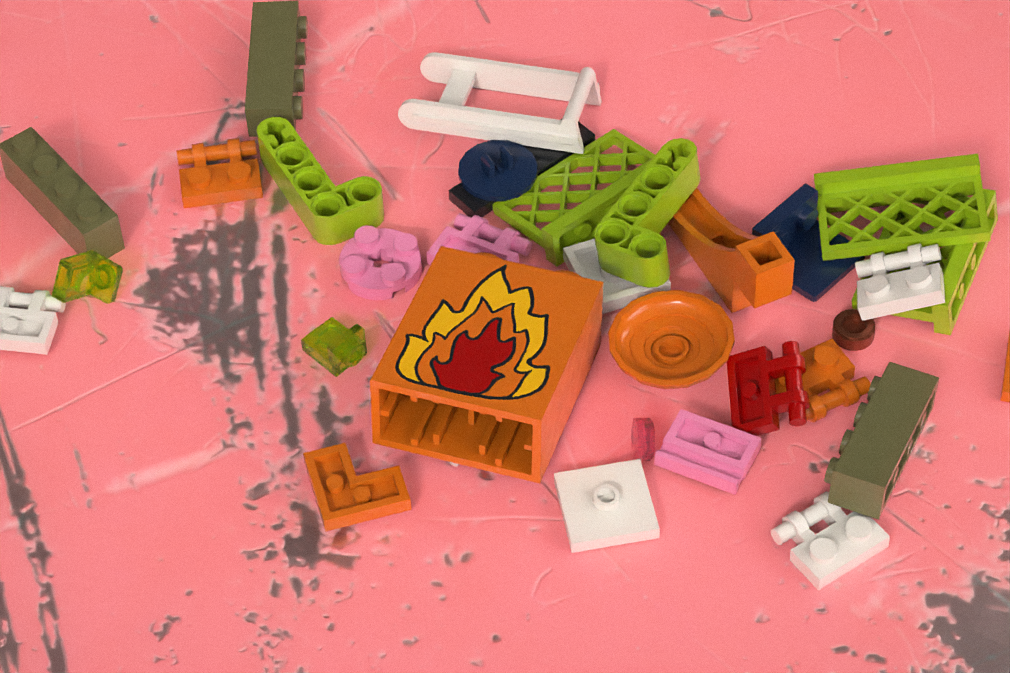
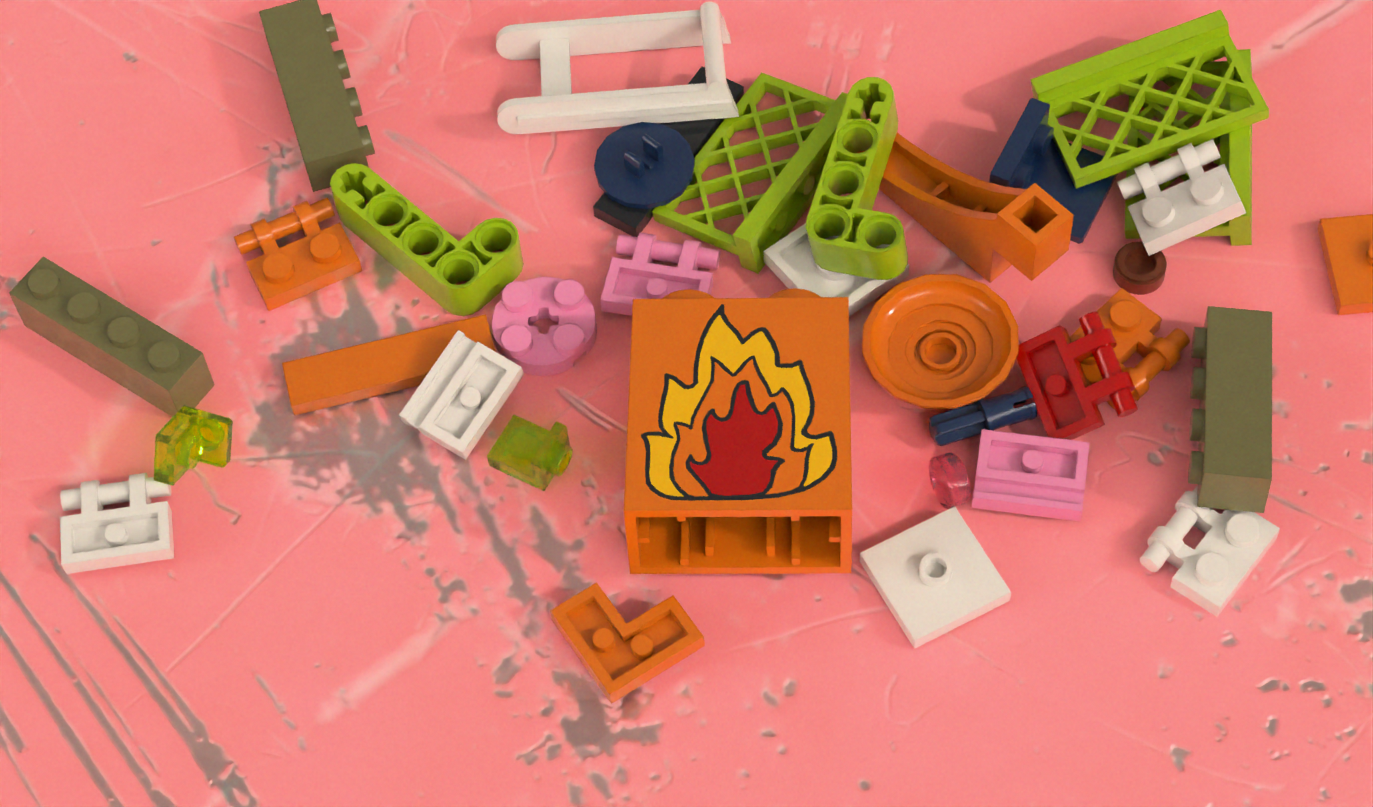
camera: 15 degrees left, 10 degrees up
none -> orange tile [282,314,495,416]
none -> white plate [399,330,524,460]
none -> dark blue axle [928,386,1037,446]

